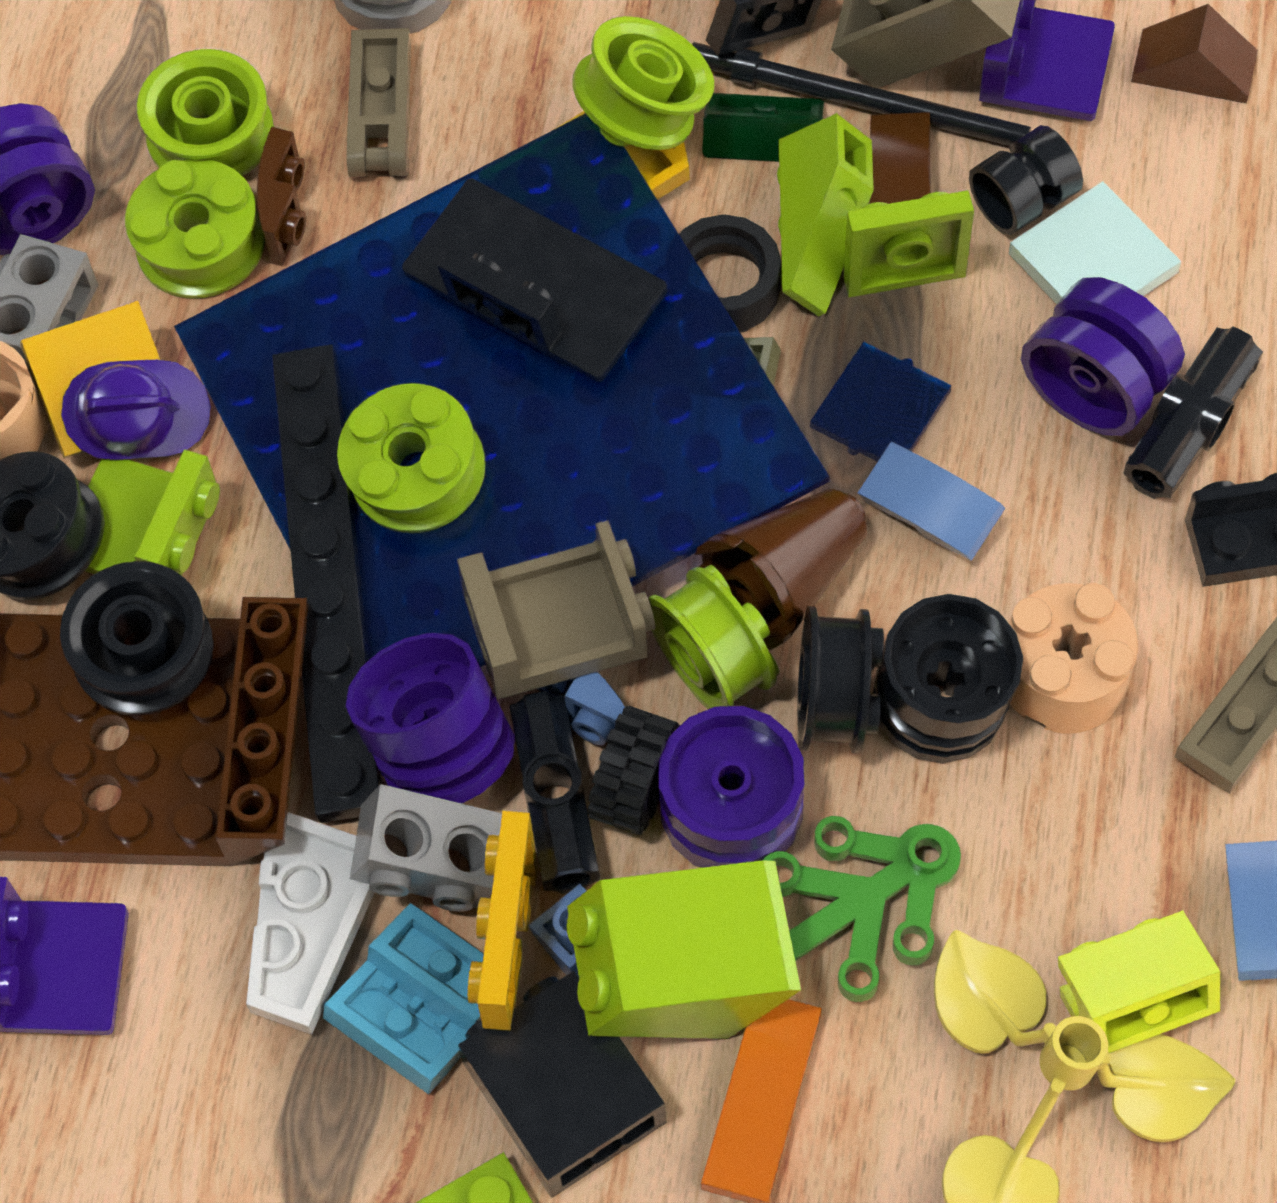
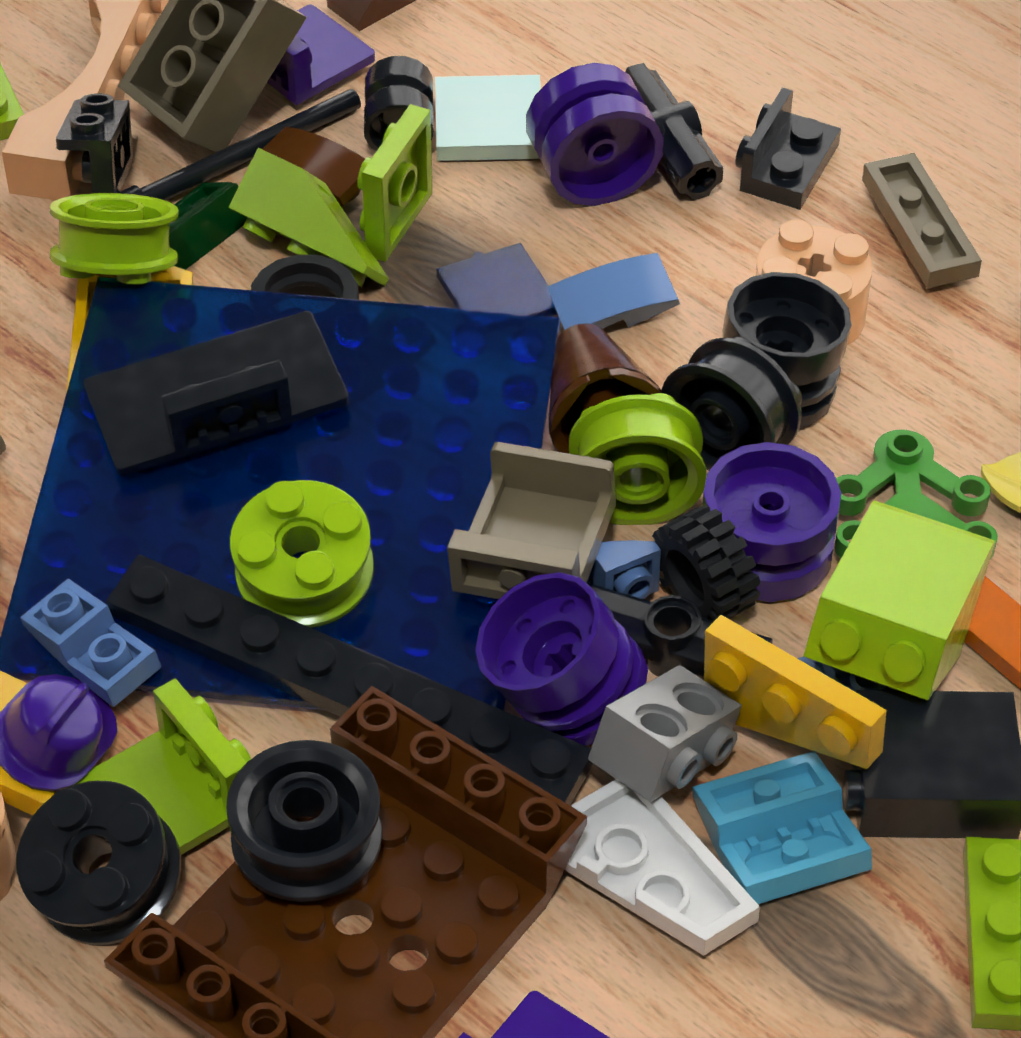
camera: 60 degrees left, 15 degrees down
none -> medium blue slope [20,578,162,707]

